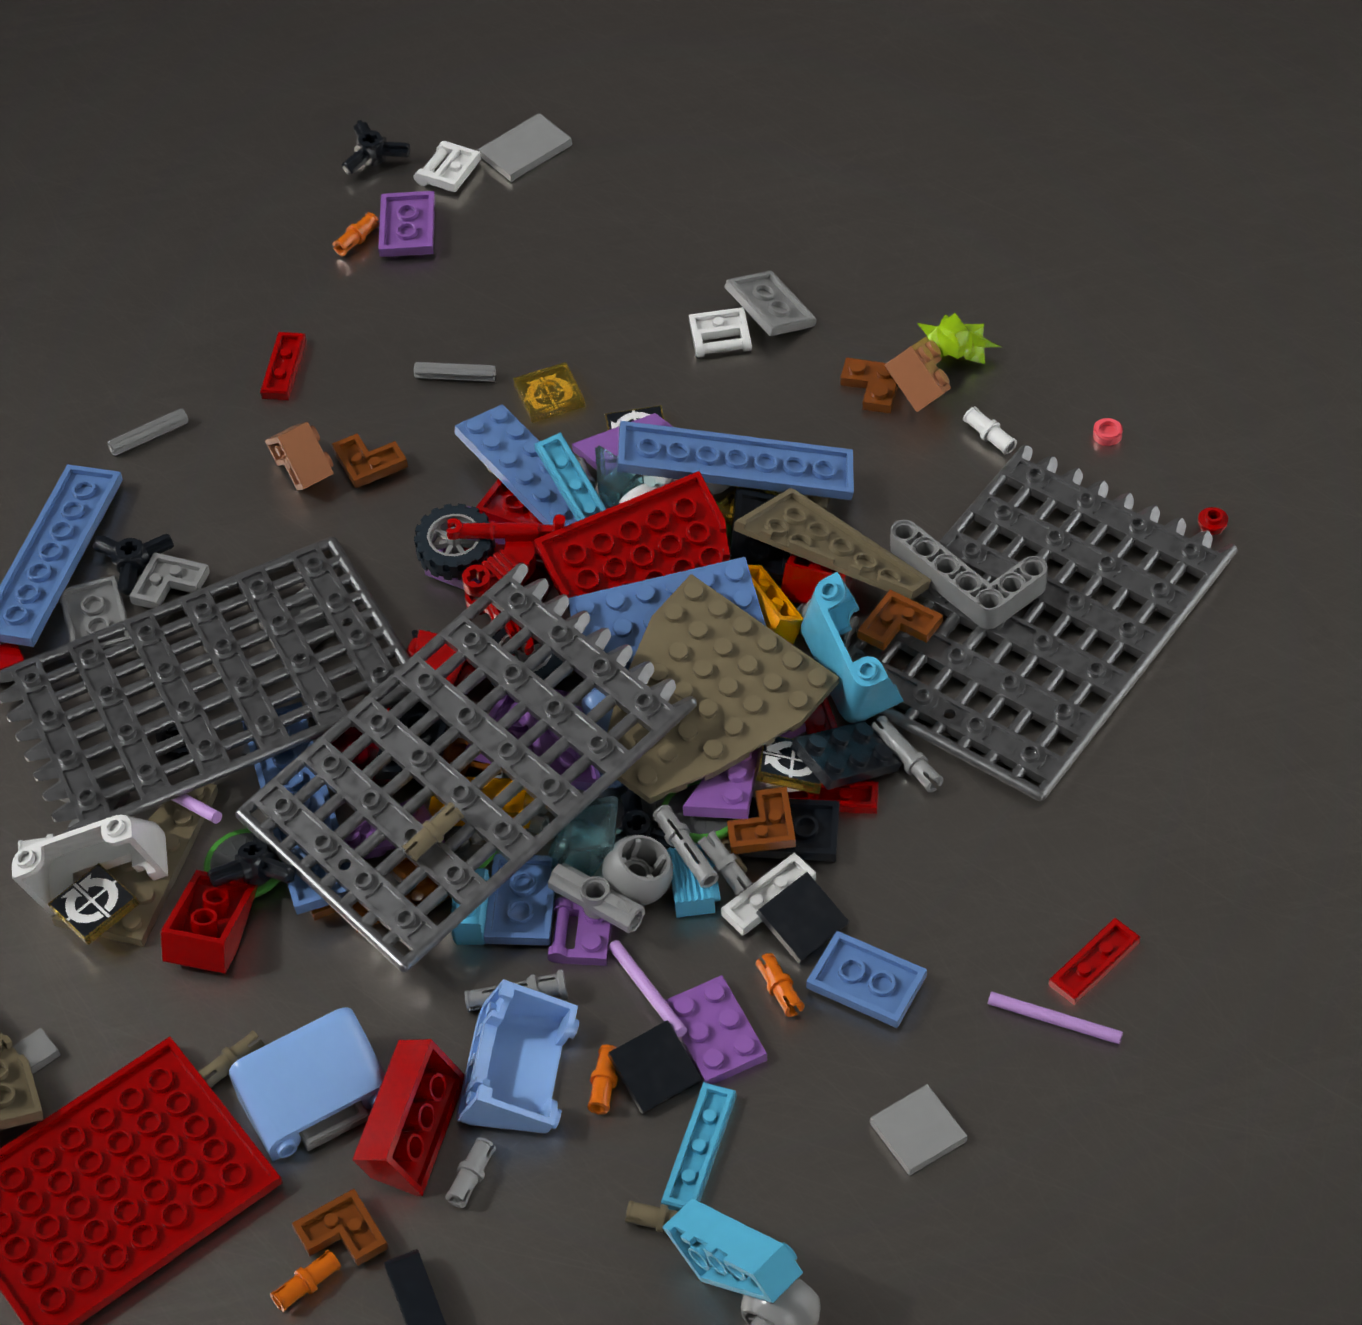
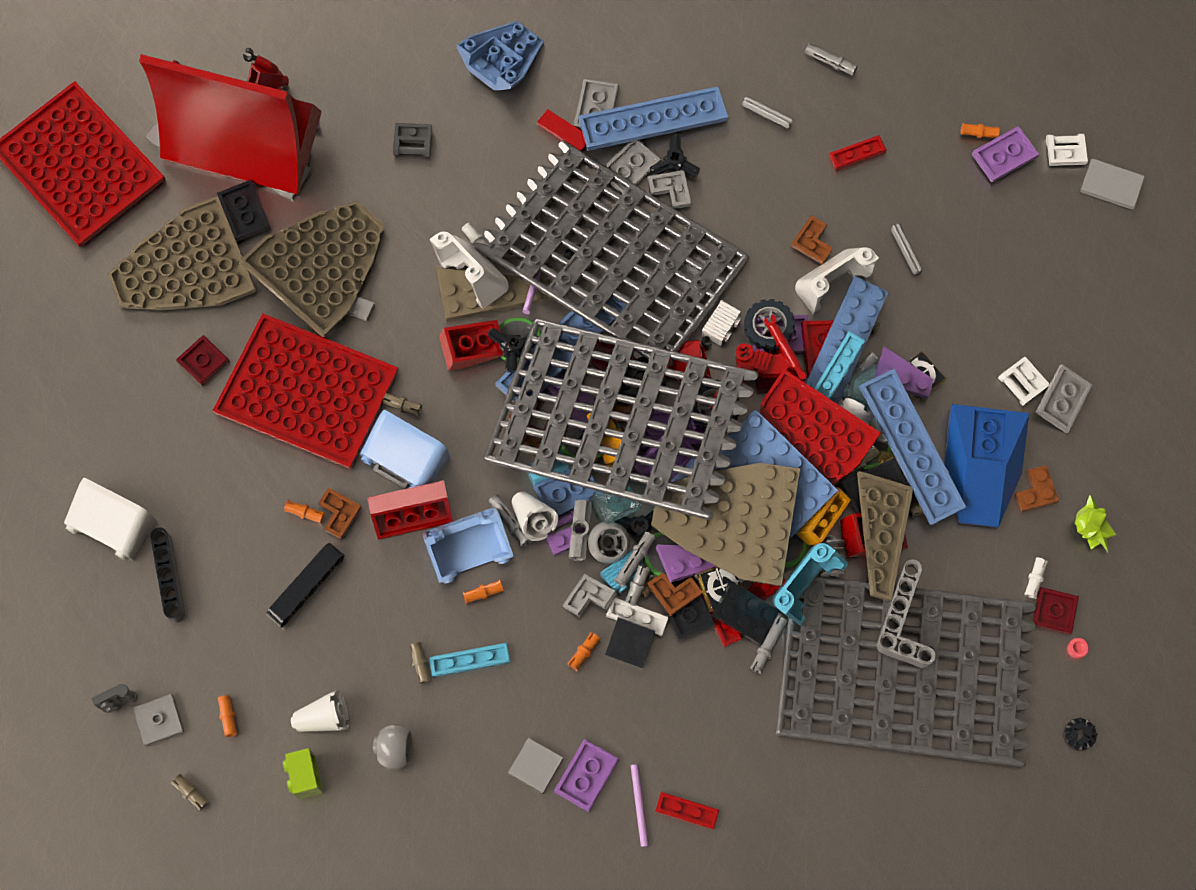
camera: 60 degrees right, 20 degrees up
tile [48,863,140,945] -> none
nougat brick [265,422,334,490] -> none
black bush [342,120,410,175] -> none
dark tan pin [401,802,464,862] -> none
light grey pin [445,1137,496,1208] -> none
clear yellow tile [513,362,585,423] -> none
black tile [608,1020,702,1114] -> none
lavender bar [609,940,687,1037] -> none
medium azure wedge [662,1198,804,1303] -> none
medium lavender plate [665,975,767,1085] -> none
medium blue plate [806,931,927,1028] -> none
dark orange plate [857,590,943,651] -> none
nougat brick [884,336,951,412] -> none
red plate [1198,507,1228,535] -> none
none -> white cone [512,491,558,541]
none -> medium lavender tile [554,739,619,812]
none -> light grey plate [562,574,617,617]
none -> white brick [702,300,742,346]
none -> white windscreen [795,247,879,315]
none -> light grey pin [805,43,858,76]
none -> blue wedge [944,404,1029,528]
none -> dark red tile [1033,587,1079,635]
none -> black gear [1064,717,1098,750]

